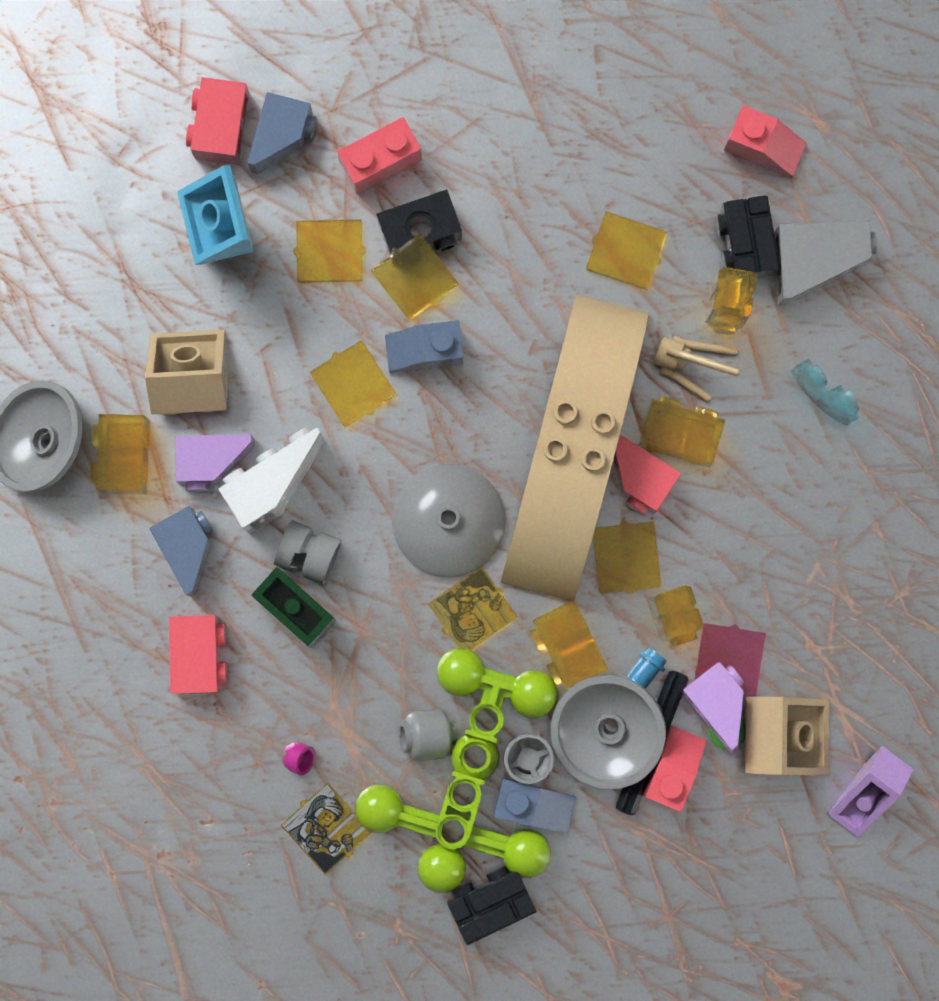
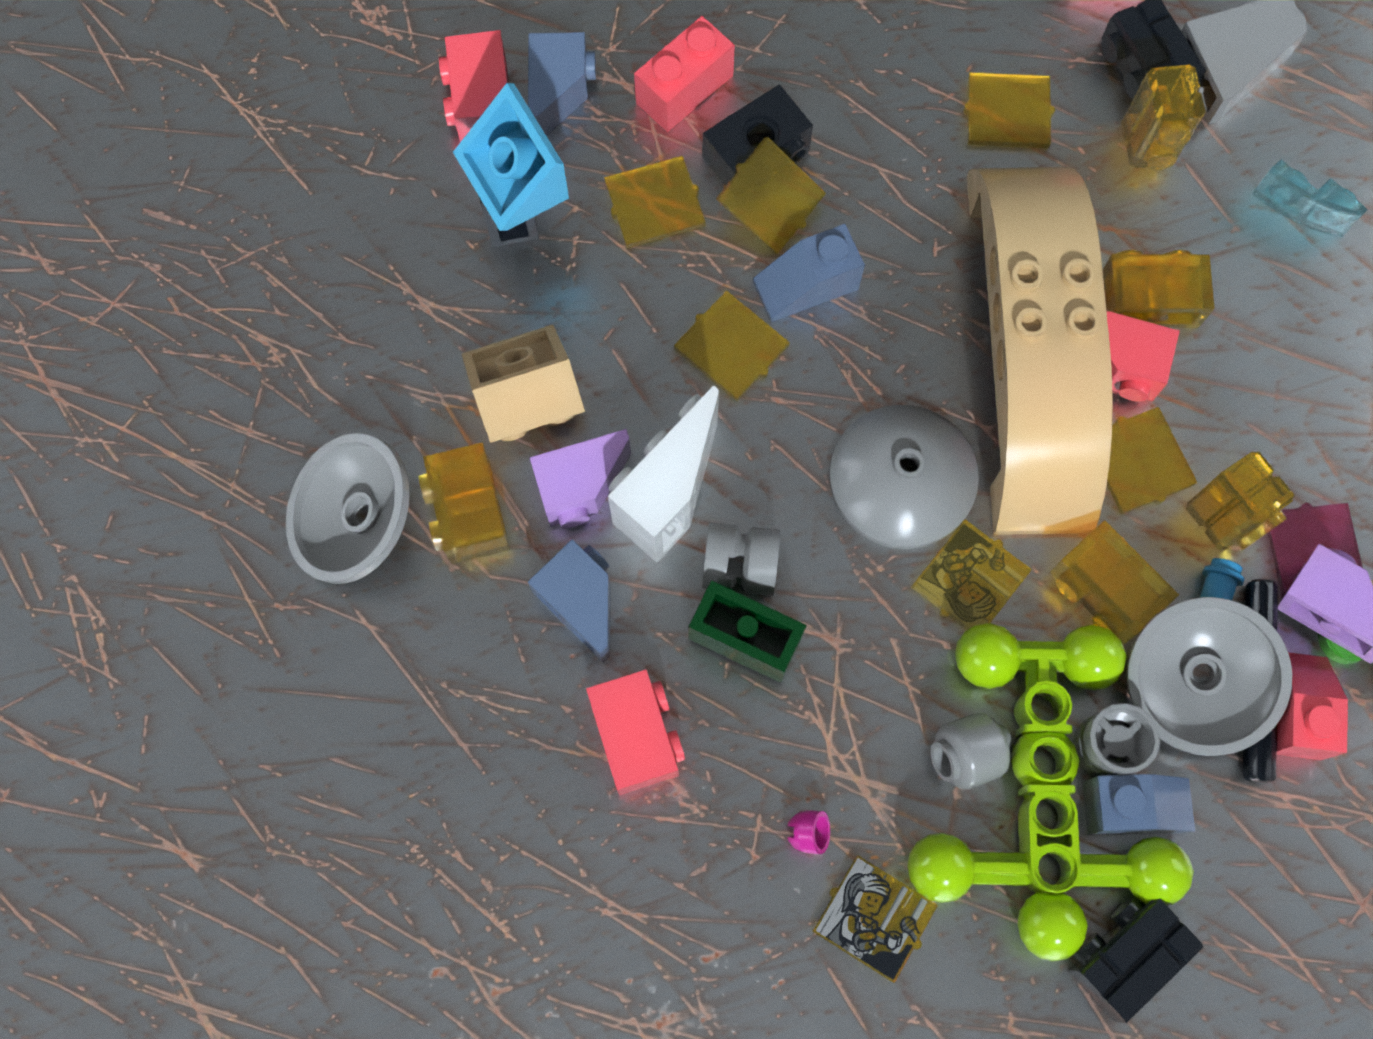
camera: 15 degrees left, 10 degrees down
tan plant [653,336,740,402] -> none

